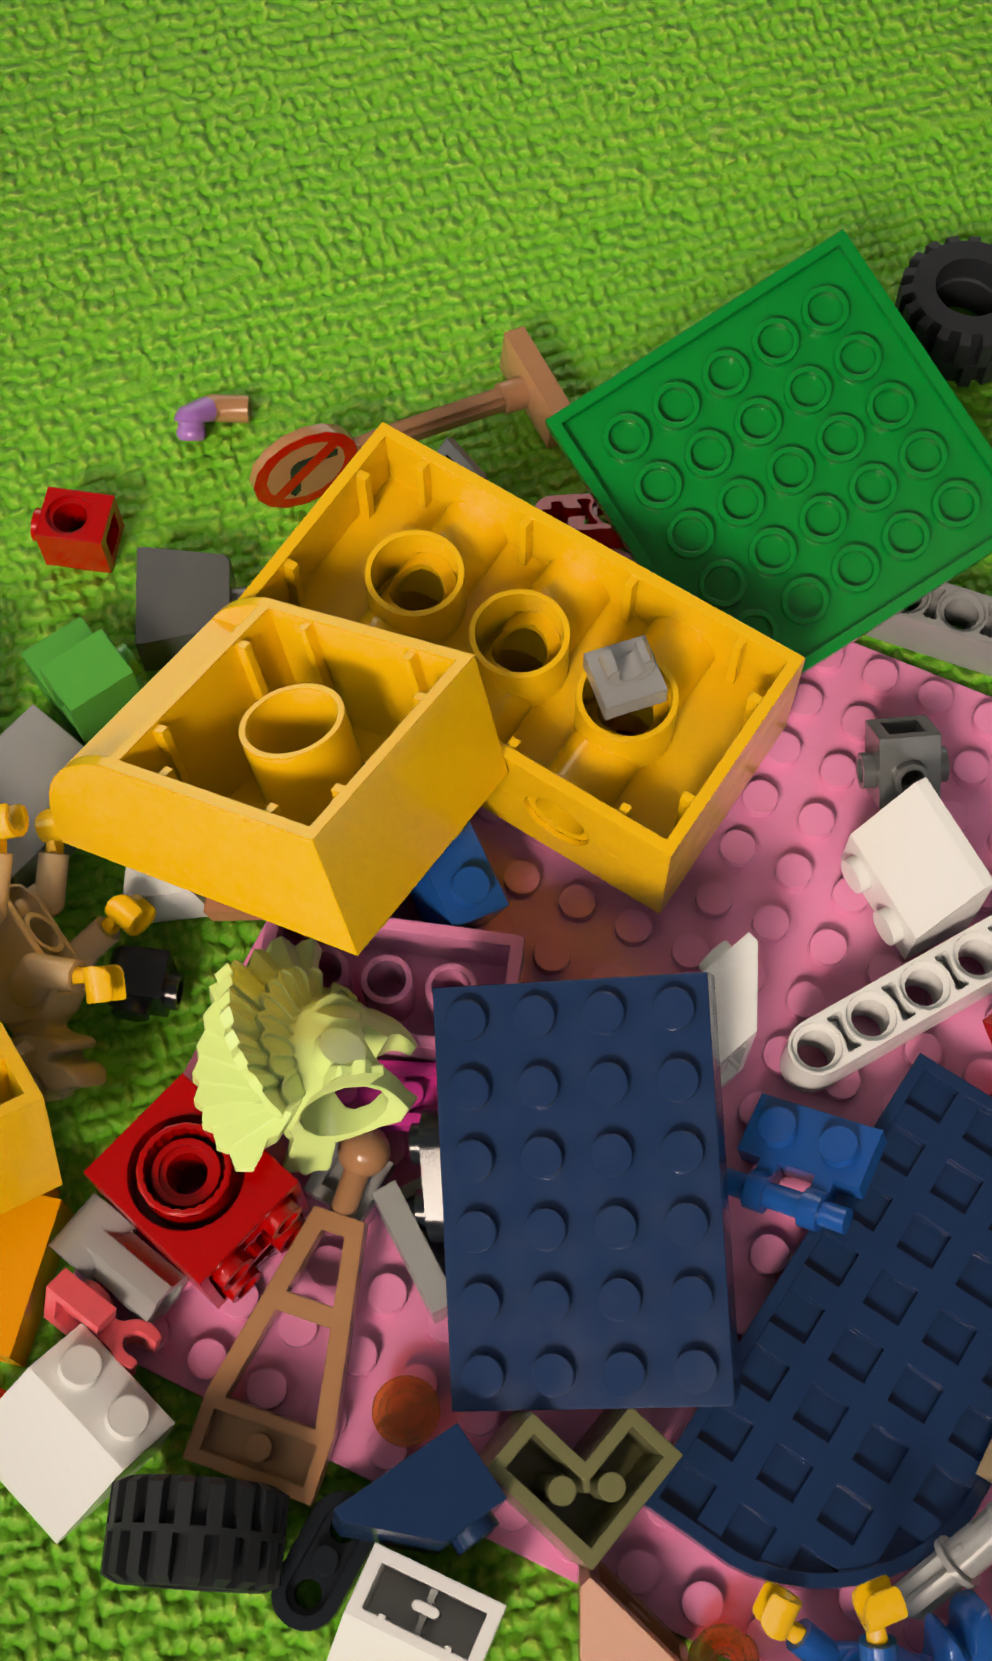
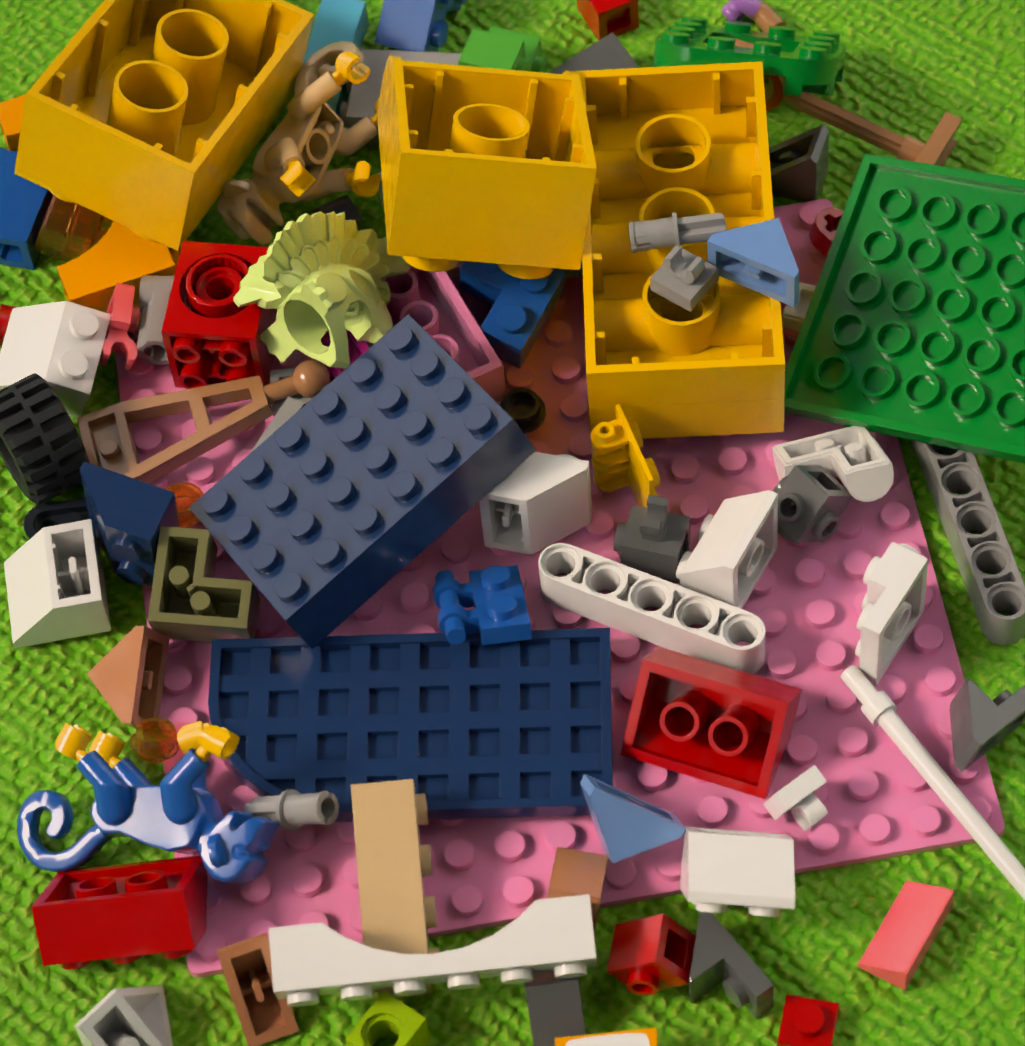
camera: 60 degrees right, 10 degrees down
none -> black plate [499,388,546,434]
none -> yellow hinge [591,404,660,508]
none -> dark grey brick [614,495,690,583]
none -> light grey axle [628,212,727,253]
none -> green plate [653,16,846,97]
none -> medium blue slope [707,218,799,307]
none -> white brick [772,426,894,502]

